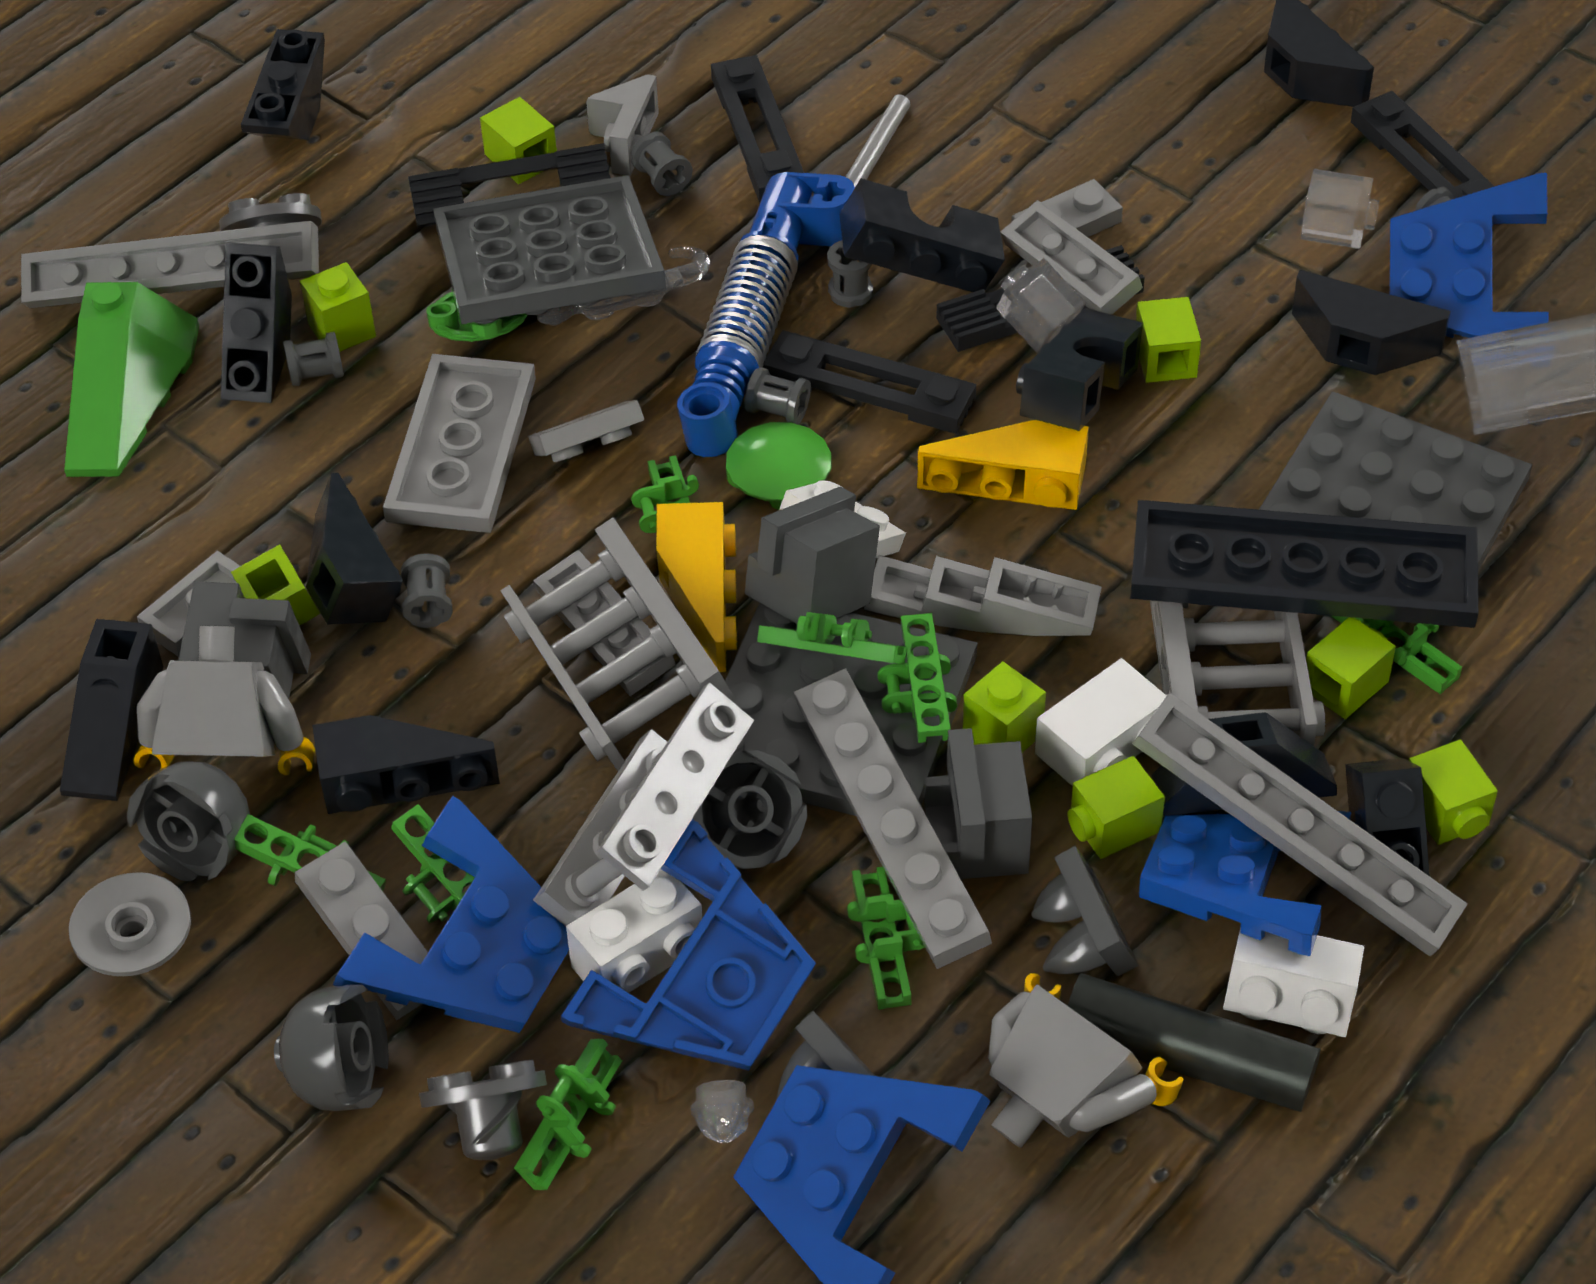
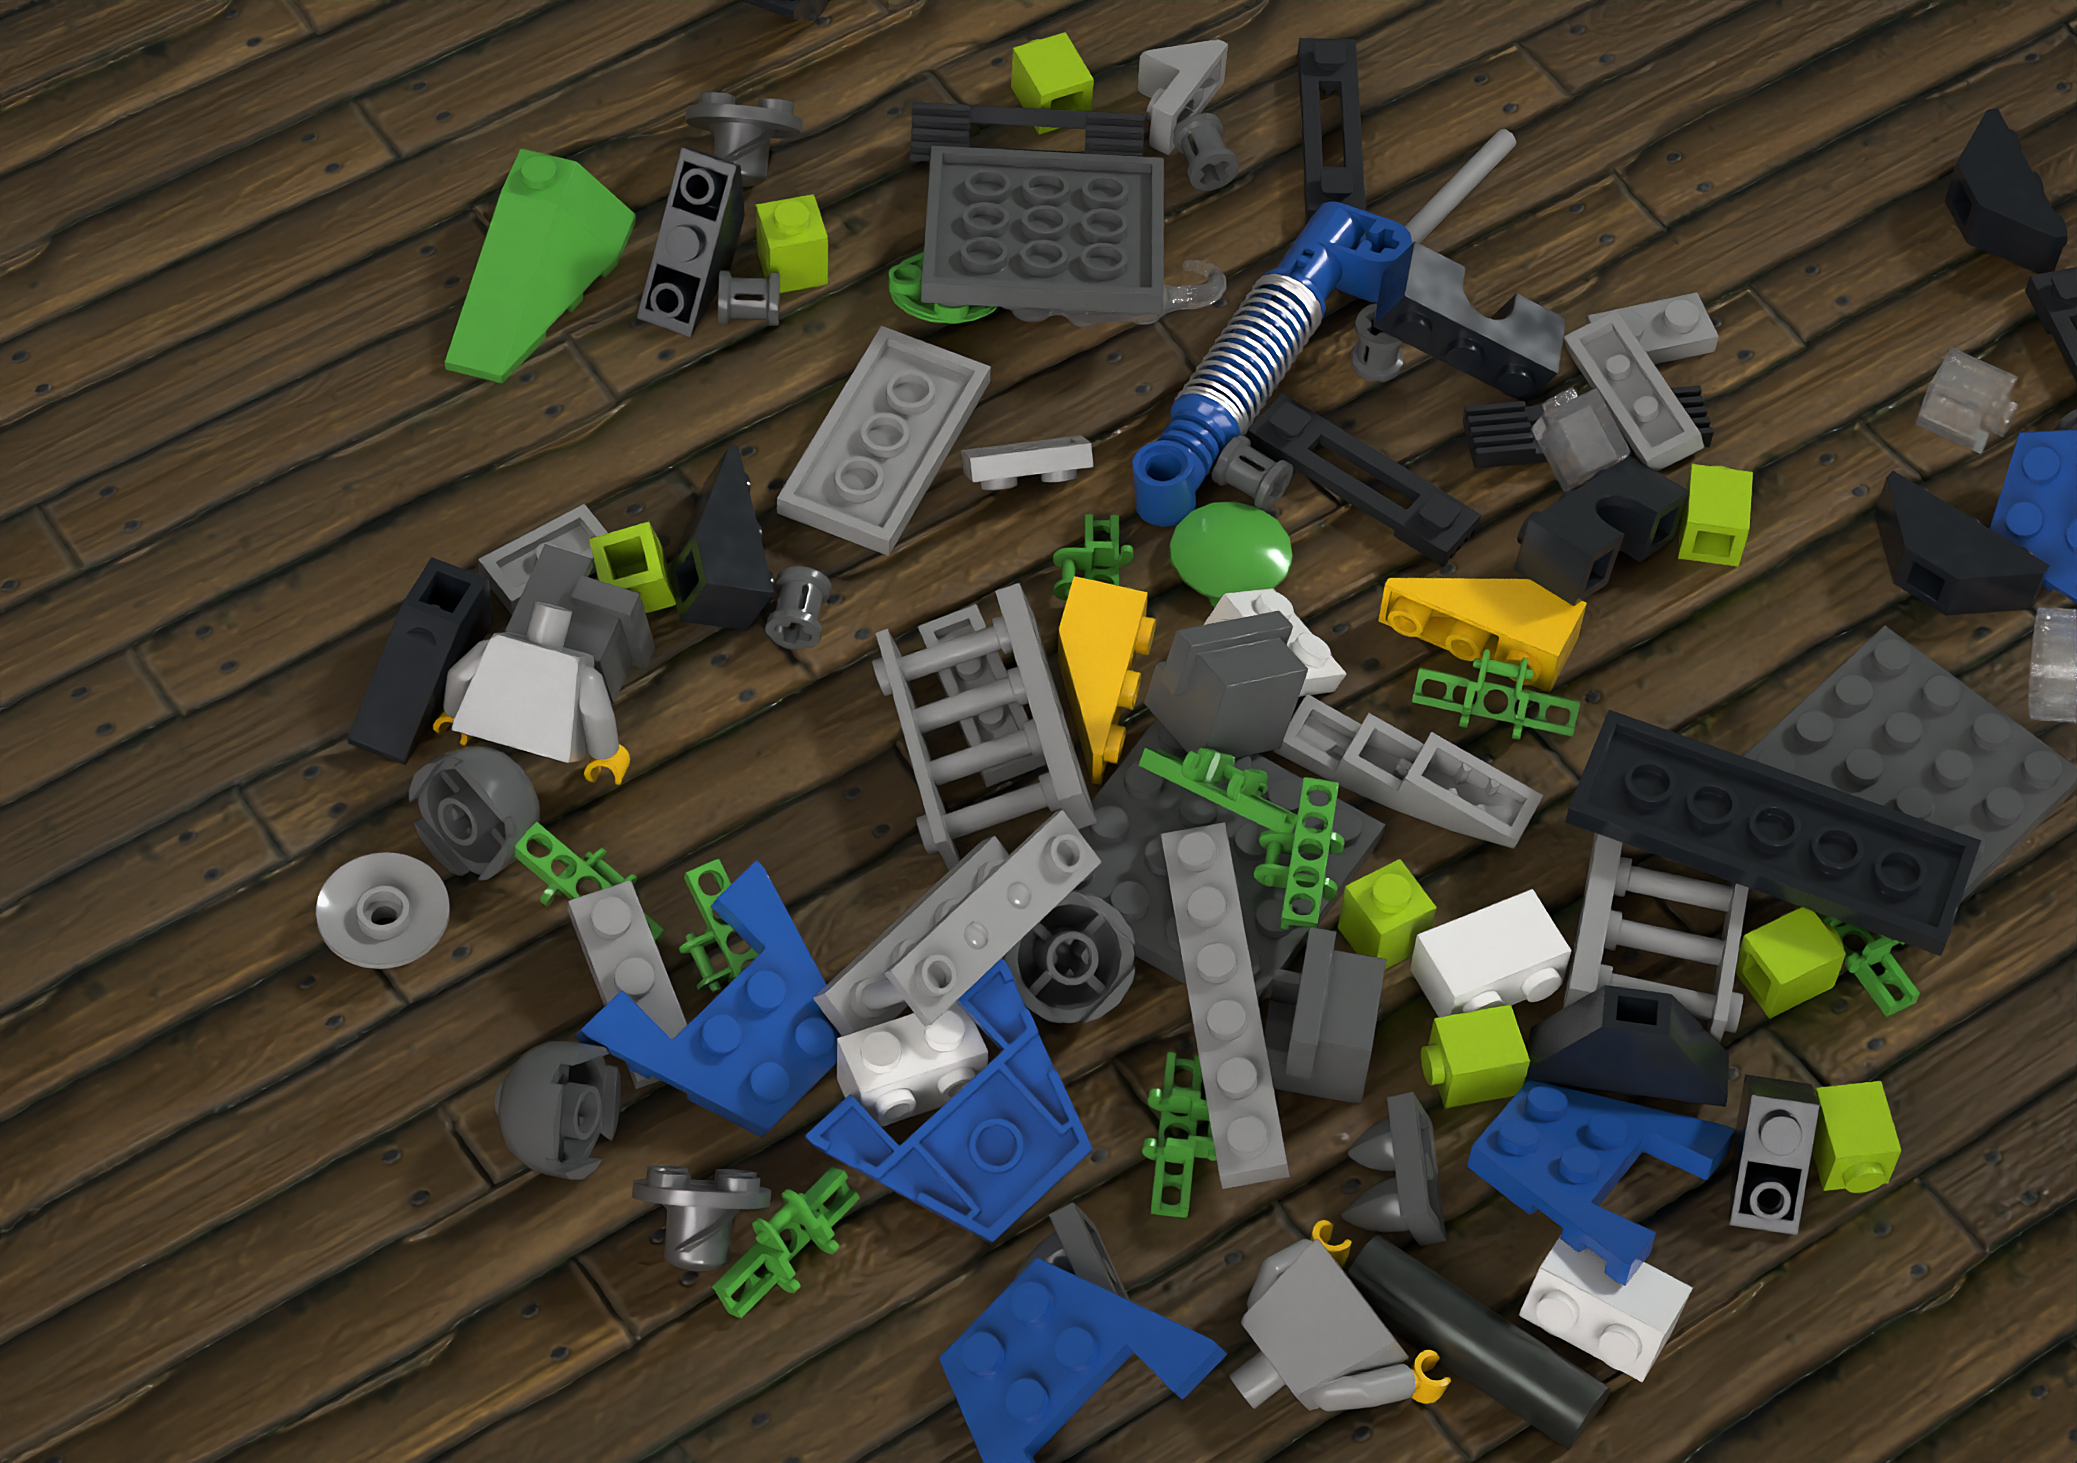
camera: 10 degrees right, 5 degrees up
light grey plate [21,221,319,308] -> none
black slope [312,715,500,814] -> none
clear plate [690,1080,754,1144] -> none
light grey plate [1132,692,1468,956] -> none
none -> bright green piece [1412,649,1580,740]

